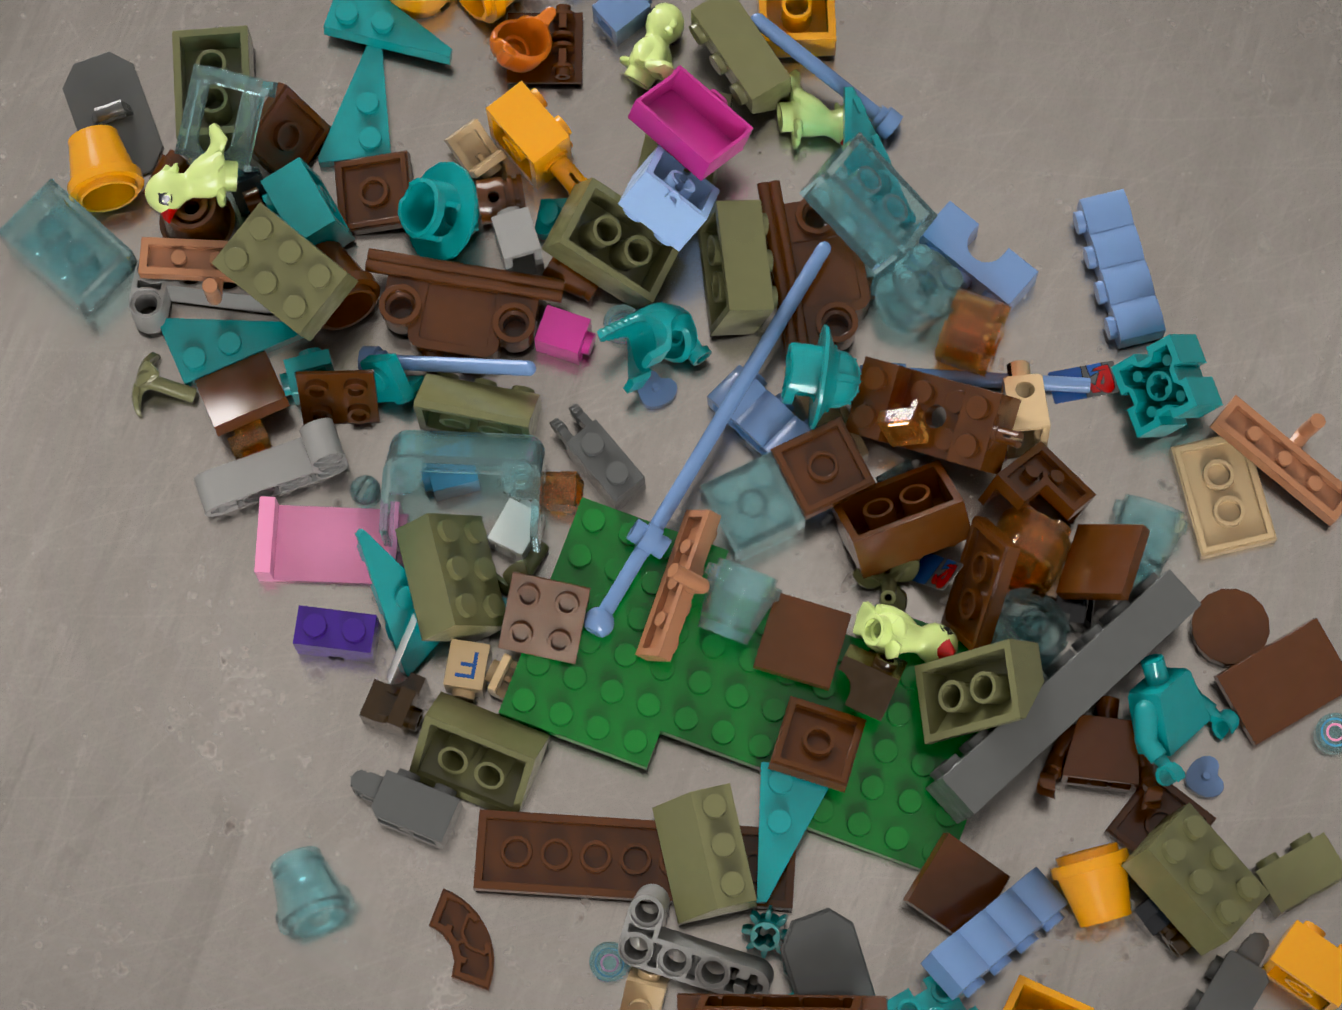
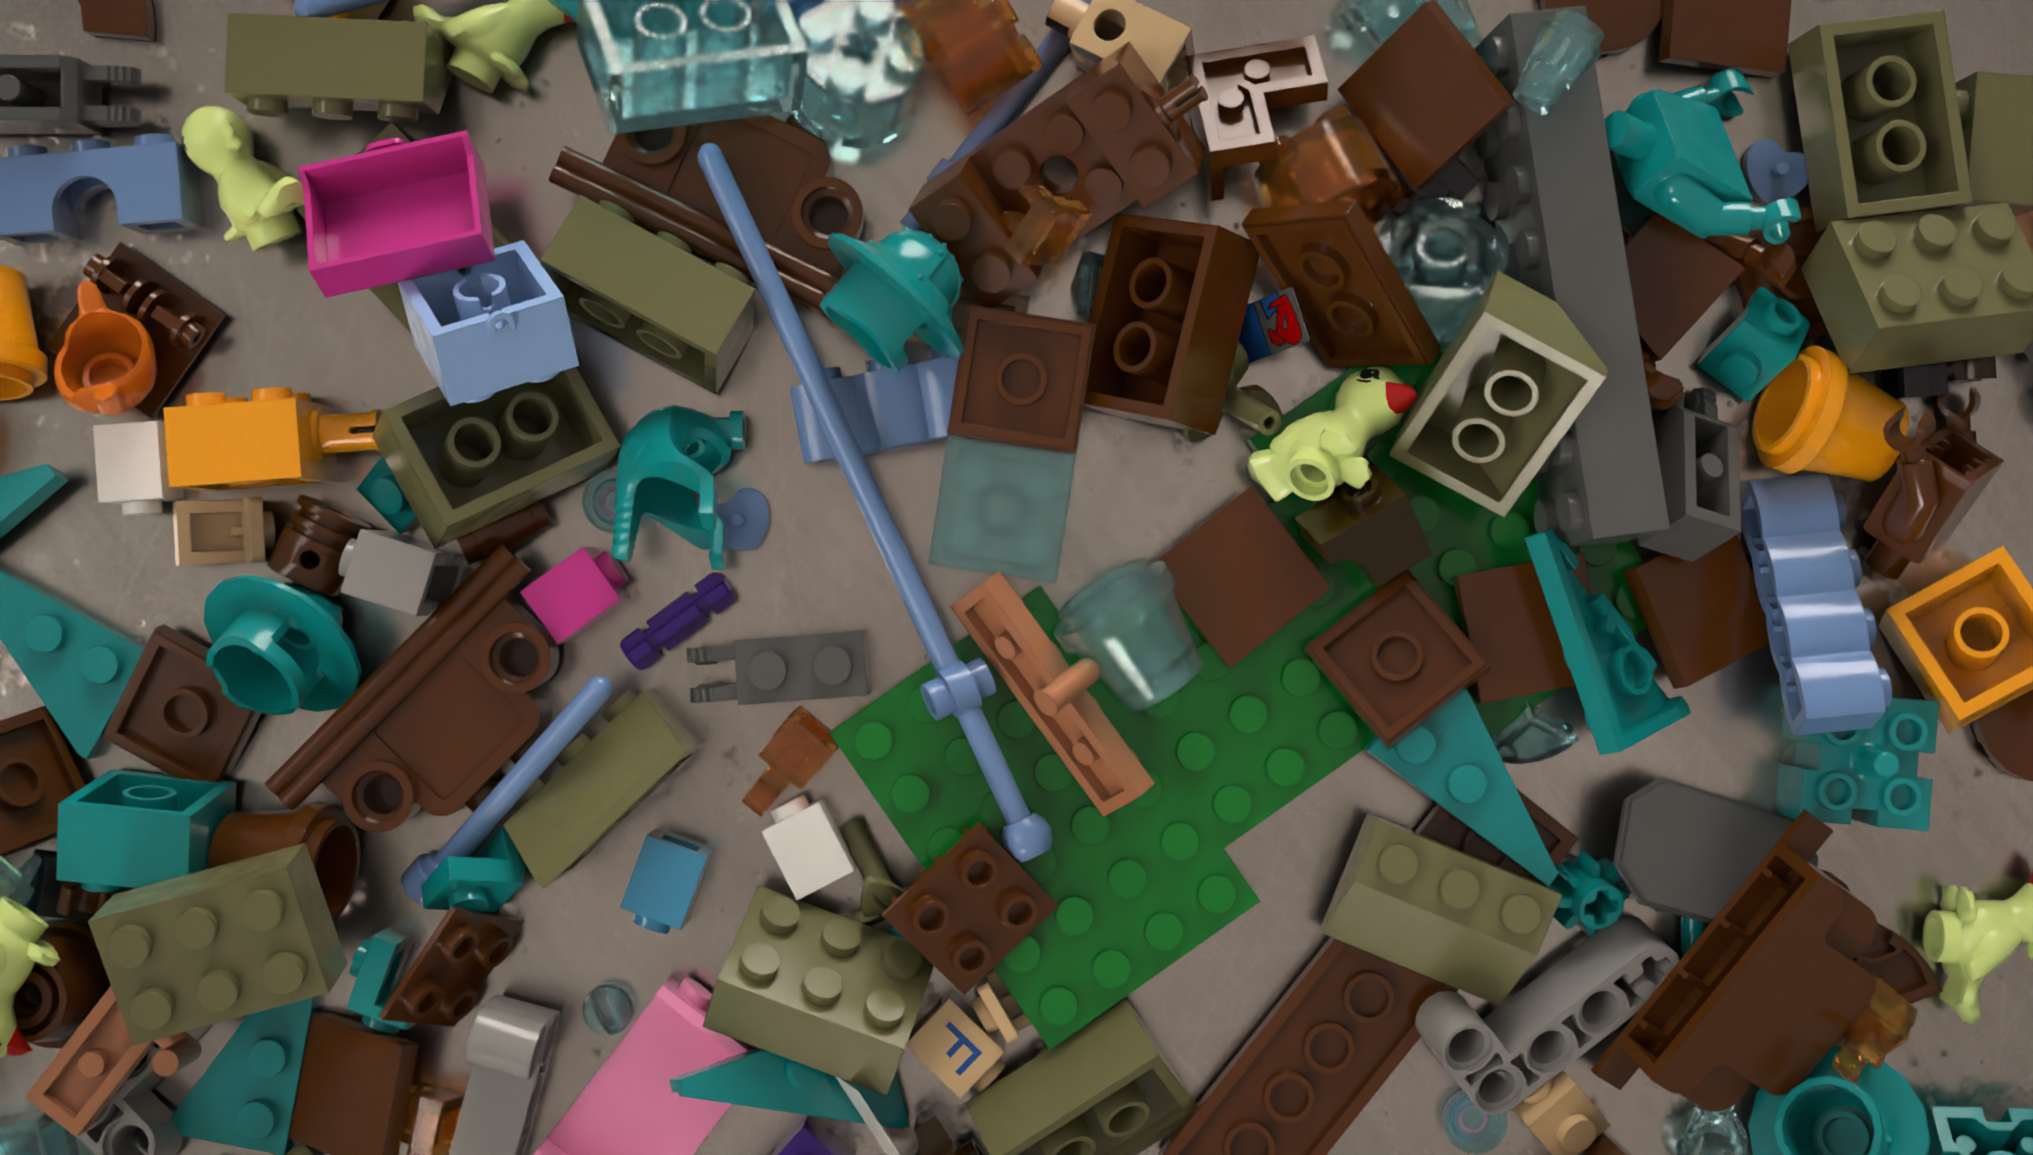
camera: 60 degrees left, 15 degrees up
clear light blue windscreen [379,430,546,552] -> none
none -> white brick [93,421,185,516]
none -> dark purple axle [620,572,736,670]
none -> reddish brown tile [1453,552,1591,703]
none -> clear light blue tile [1492,702,1579,764]
none -> clear light blue cone [1512,8,1604,115]
none -> teal wing [1525,529,1691,755]
none -> dark grey hinge [1638,376,1742,562]
none -> teal bracket [1697,287,1810,402]
none -> olive brick [1788,9,1973,232]
none -> reddish brown torso [1863,383,2004,580]

